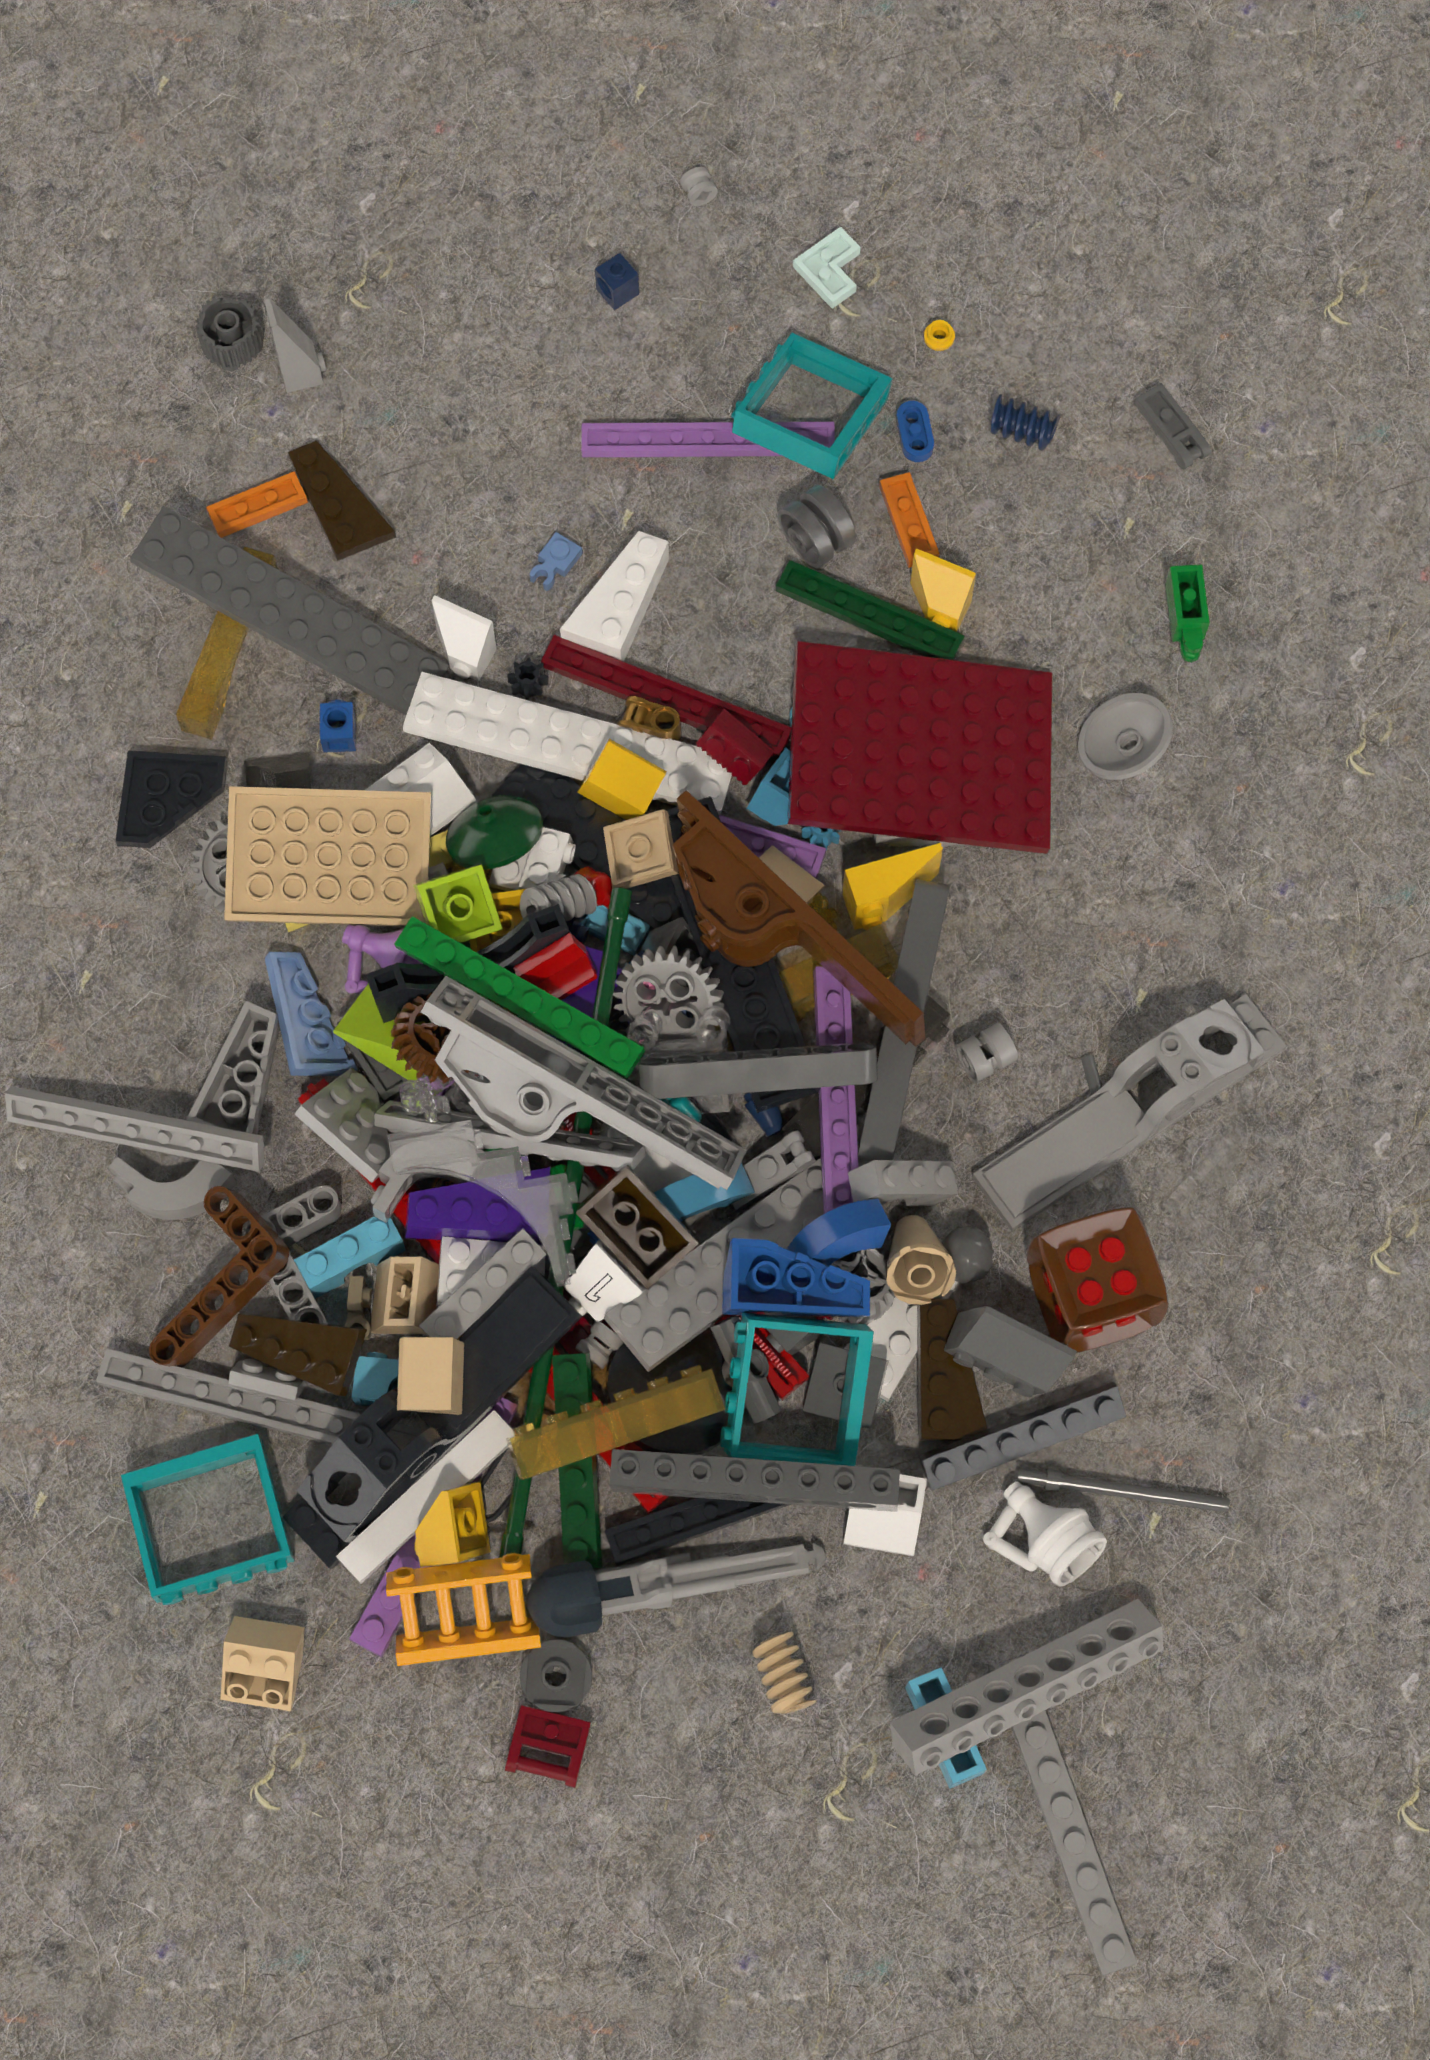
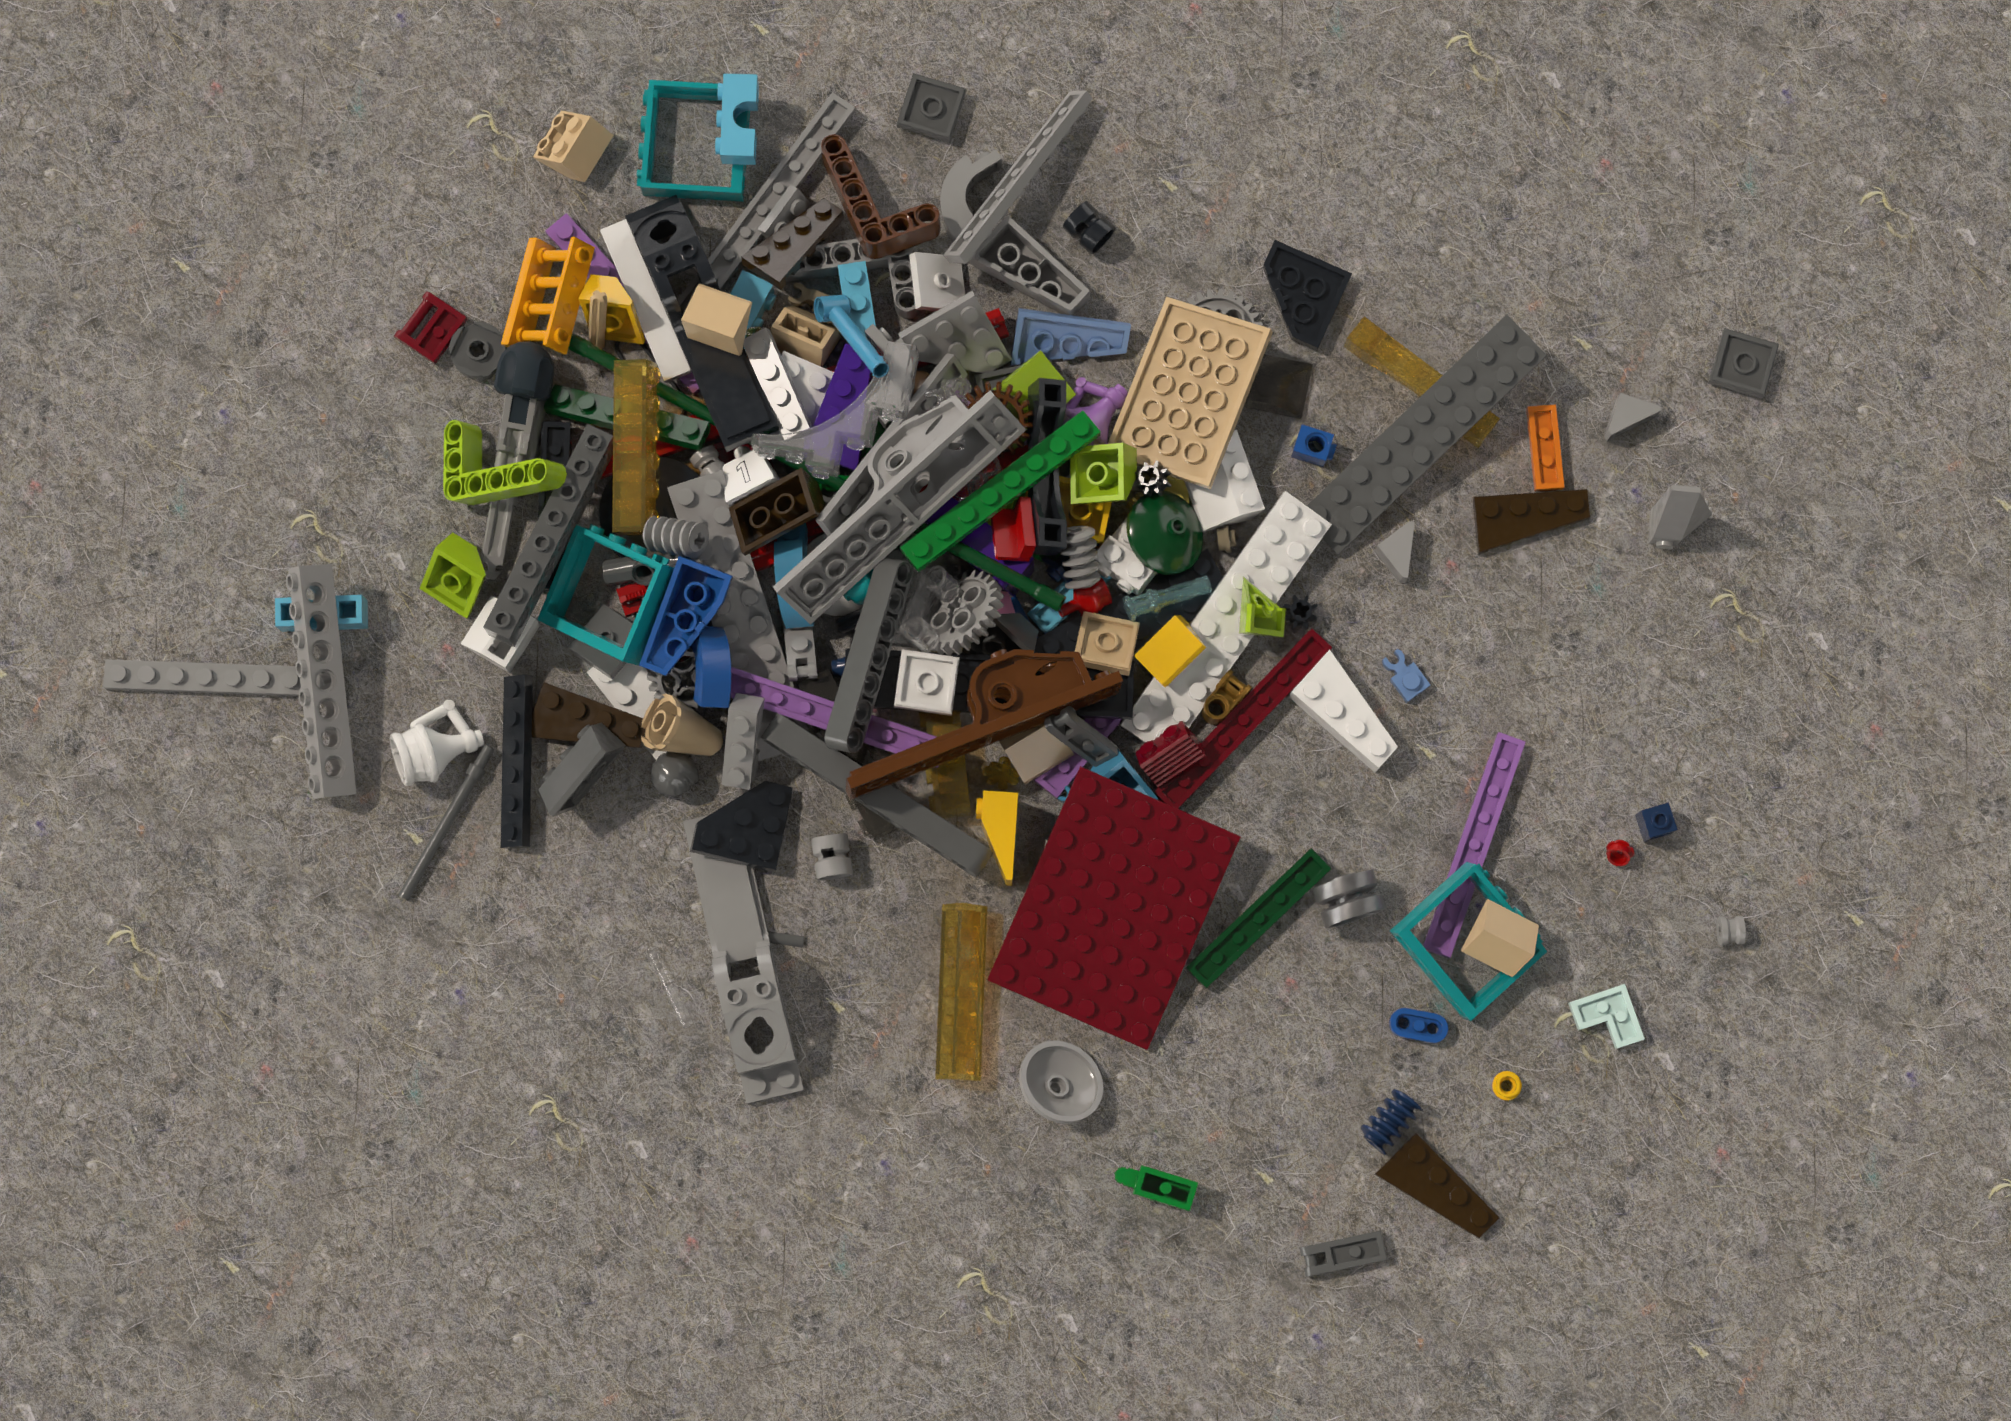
camera: 110 degrees right, 10 degrees up
dark grey brick [196,297,263,371] -> none
white slope [431,595,497,681] -> none
tan piece [752,1631,816,1714] -> none
orange plate [879,472,940,568] -> none
yellow slope [910,548,976,632] -> none
reddish brown piece [1027,1207,1169,1353] -> none
none -> lime slope [419,532,486,619]
none -> lime beam [443,420,567,505]
none -> tan axle [588,290,607,349]
none -> light grey piece [643,516,709,558]
none -> black plate [690,781,793,872]
none -> medium azure arch [715,74,759,165]
none -> dark azure piece [814,295,889,378]
none -> white plate [894,649,959,716]
none -> dark grey plate [896,73,966,143]
none -> white plate [909,252,965,311]
none -> clear yellow brick [935,903,987,1082]
none -> dark grey plate [1044,706,1118,767]
none -> black wheel [1062,201,1116,255]
none -> clear light blue pin [1123,576,1212,621]
none -> black gear [1135,460,1171,497]
none -> dark tan plate [1217,524,1237,553]
none -> lime slope [1239,577,1286,637]
none -> dark brown wing [1374,1133,1500,1239]
none -> light grey slope [1375,521,1415,583]
none -> tan slope [1461,899,1539,977]
none -> light grey slope [1604,393,1661,442]
none -> red plate [1606,840,1635,866]
none -> dark grey plate [1708,328,1779,399]

